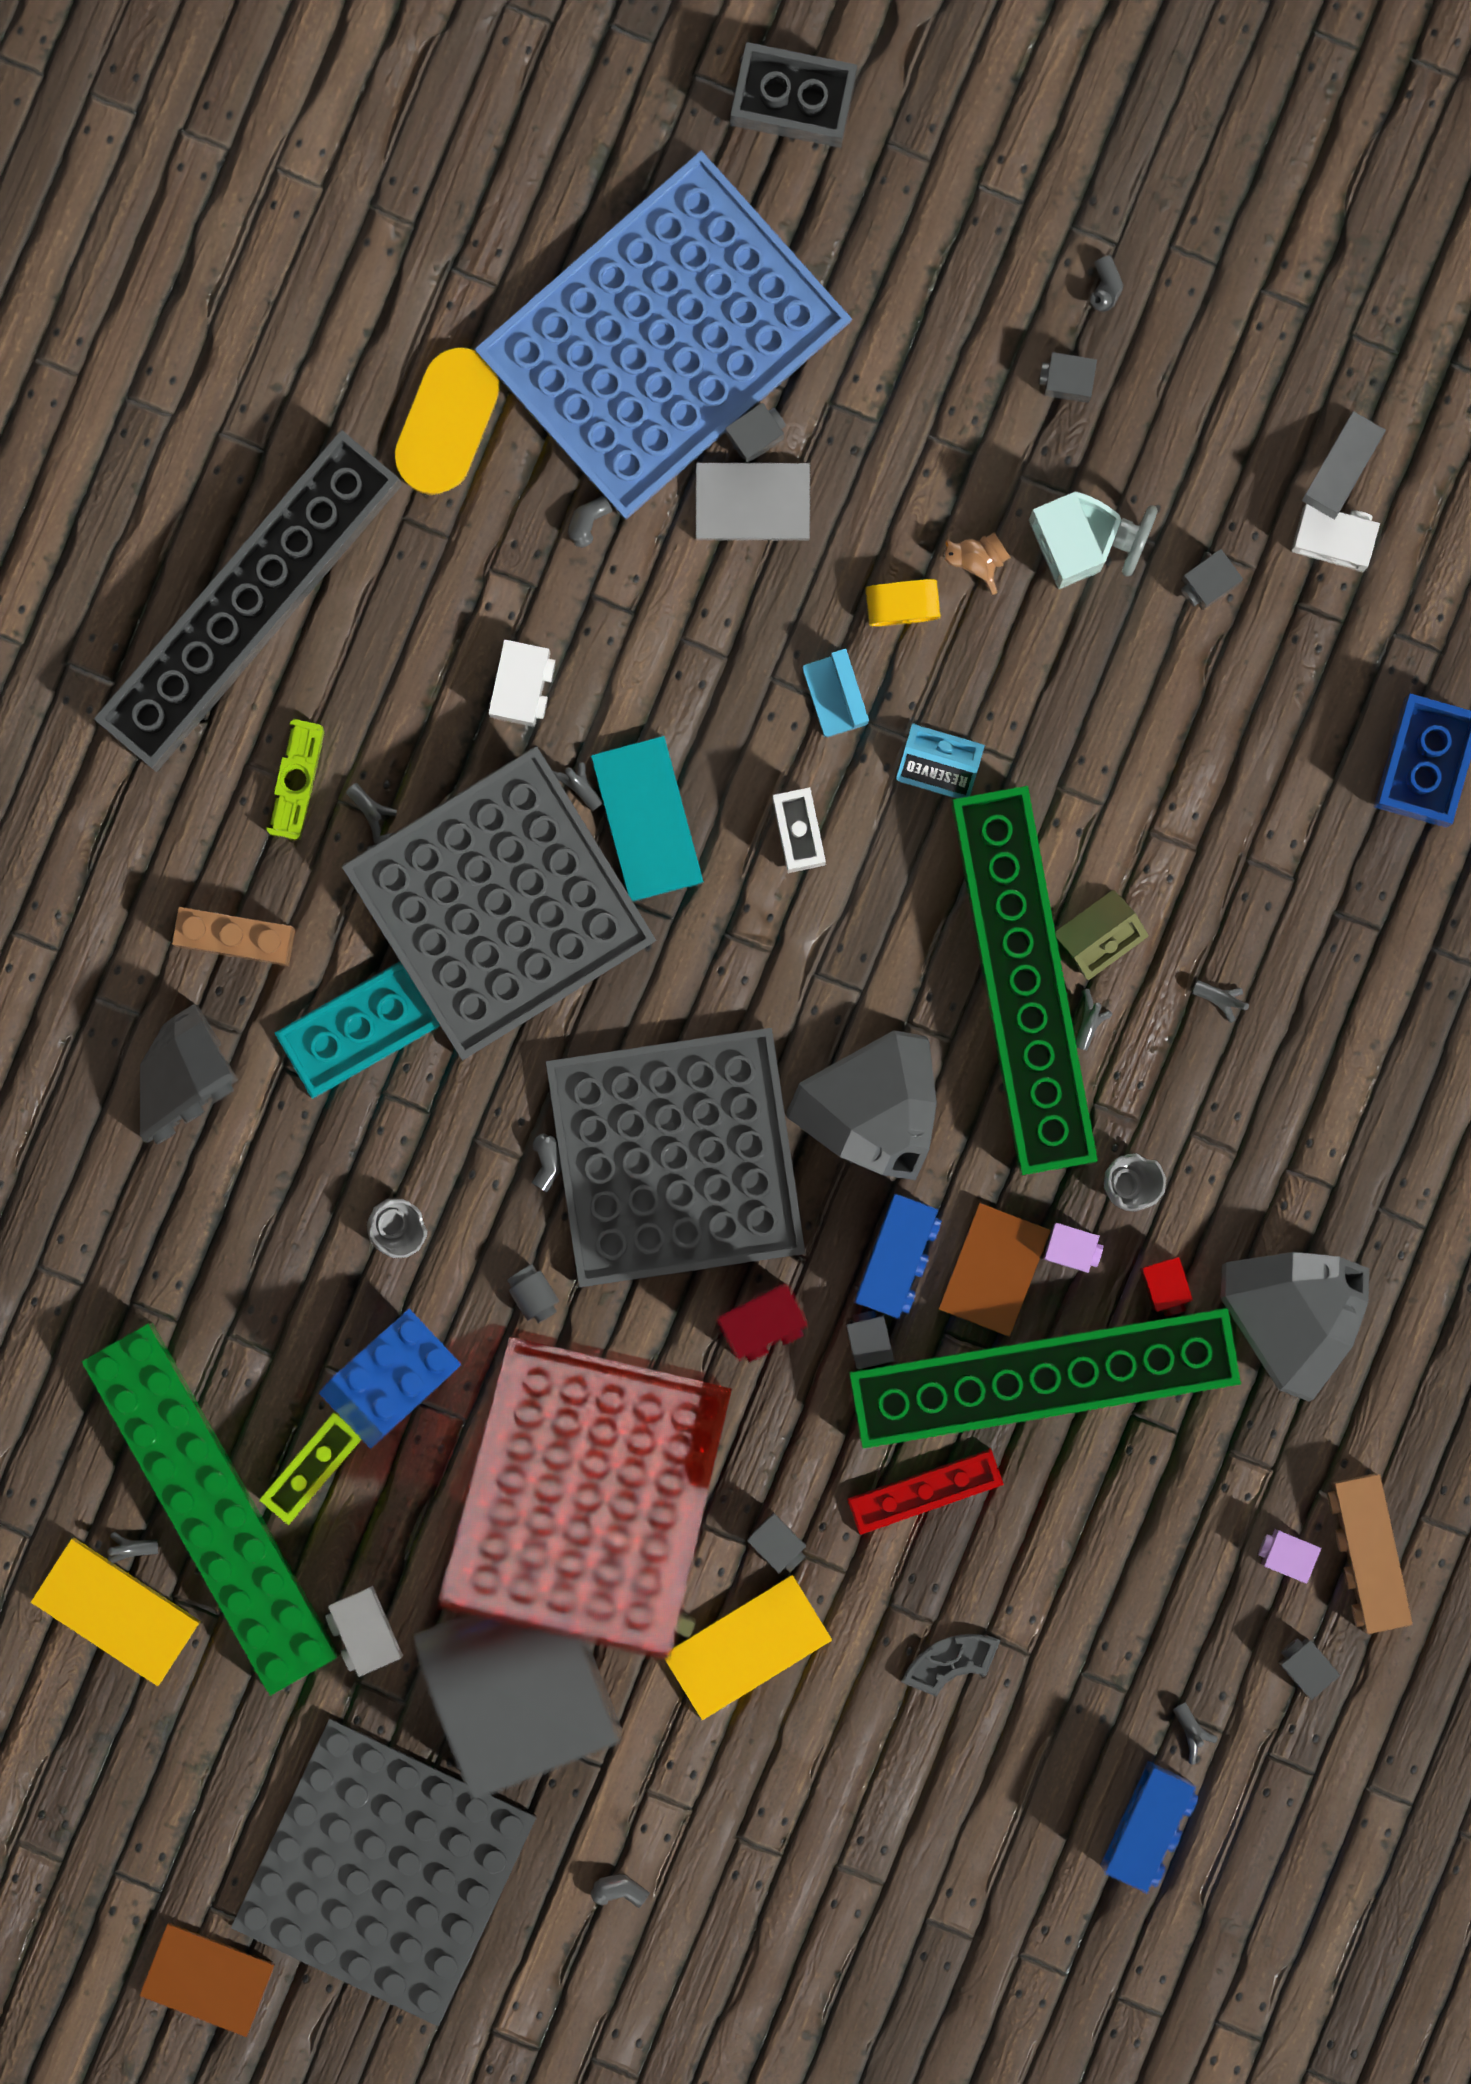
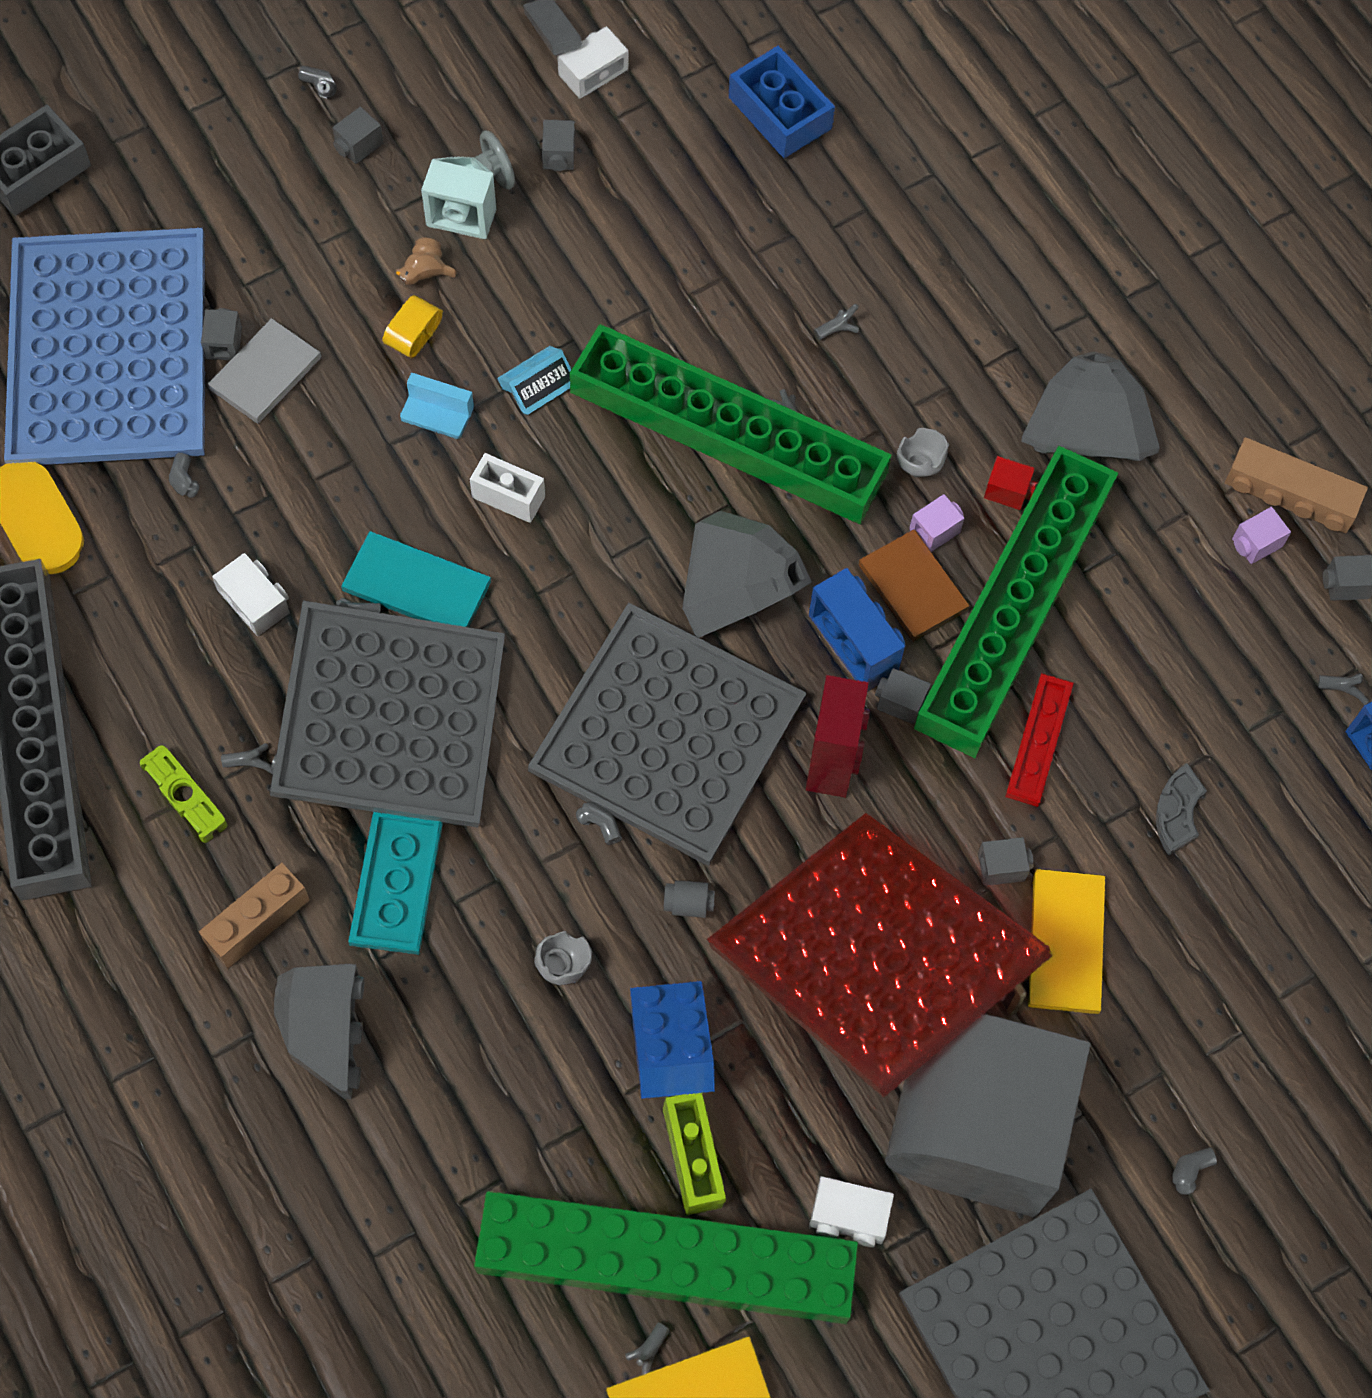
camera: 55 degrees left, 20 degrees down
olive panel [1055,890,1149,980] -> none

